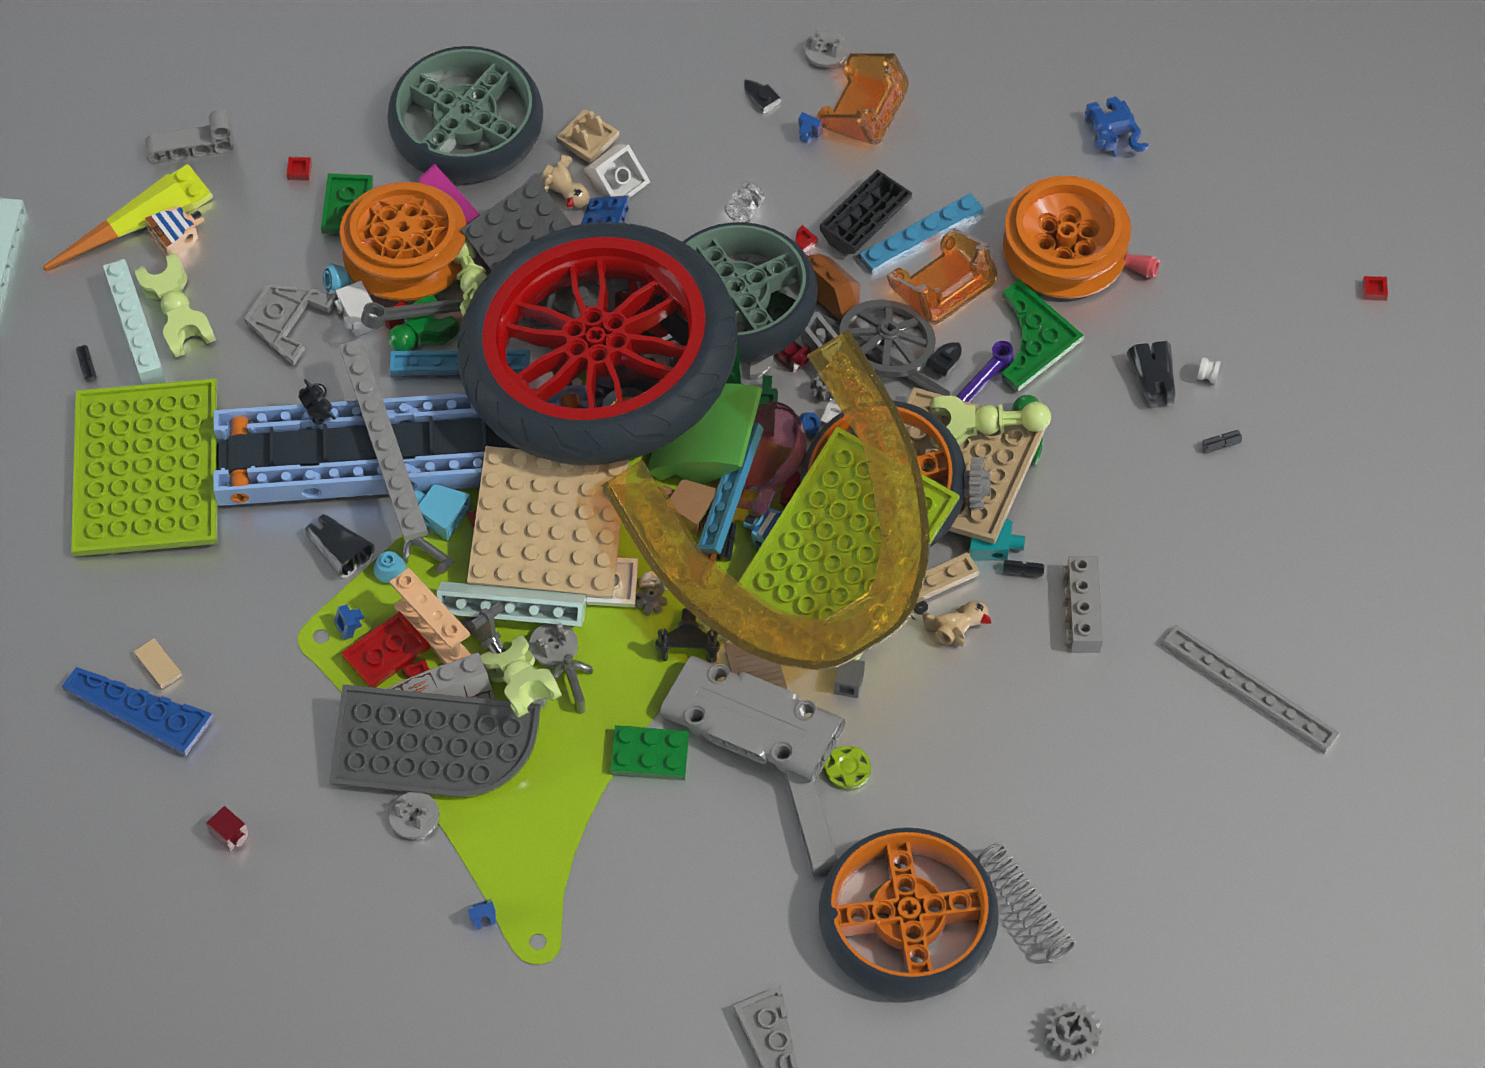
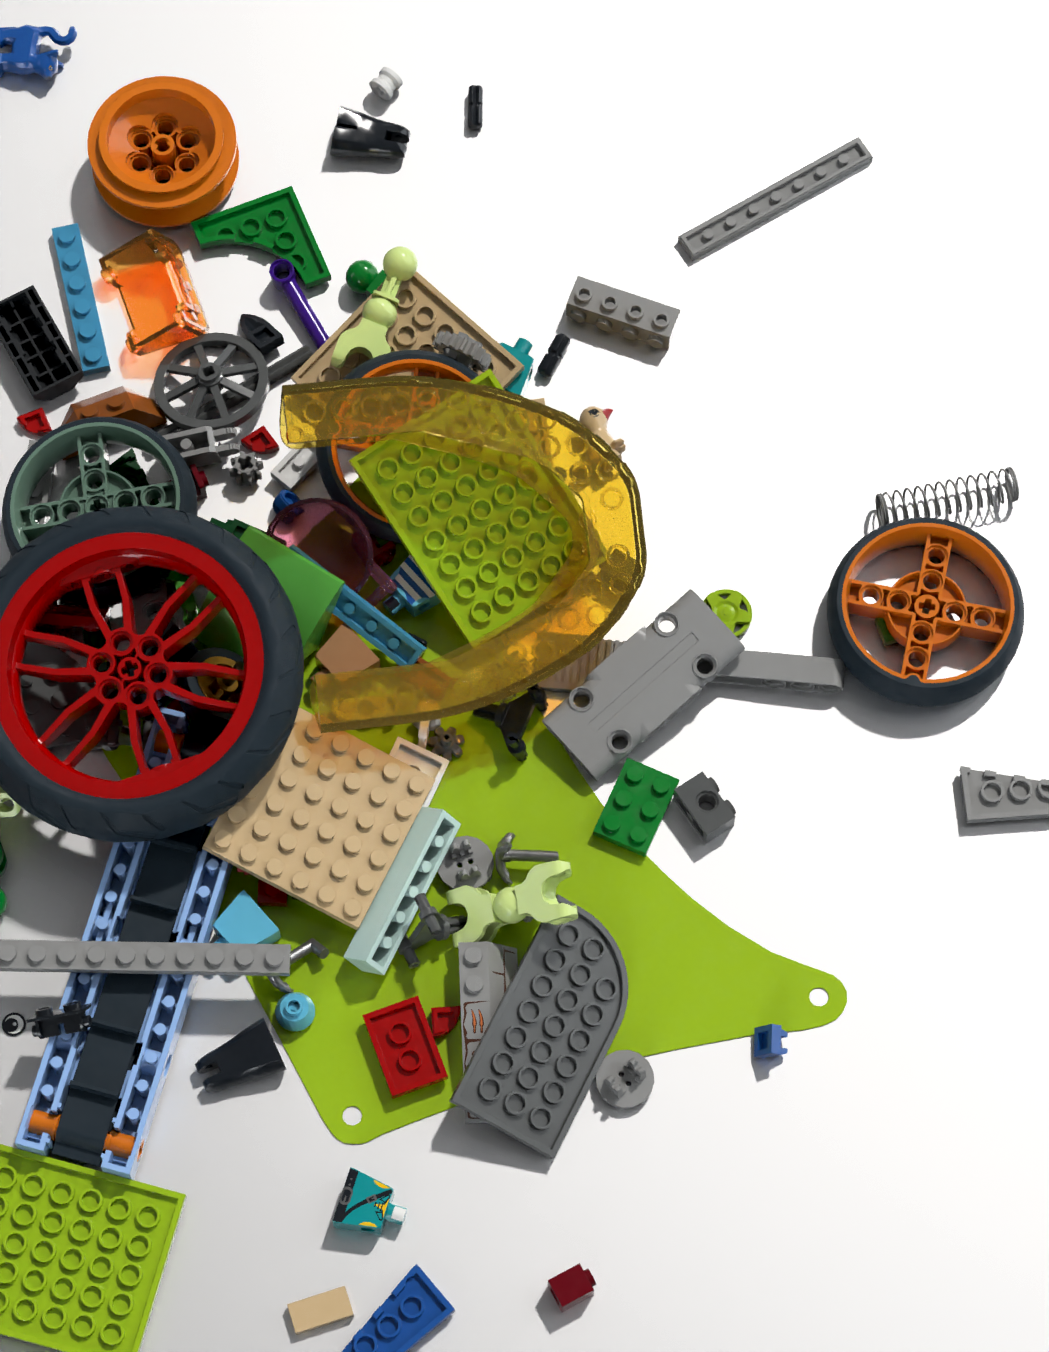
camera: 70 degrees left, 10 degrees up
blue tile [334,604,364,640] -> none
light nougat fence [389,568,472,664] -> none
dark azure plate [390,350,531,376] -> none
coral cone [1124,254,1160,278] -> none
none -> teal torso [332,1167,407,1234]
none -> dark grey brick [673,771,736,844]

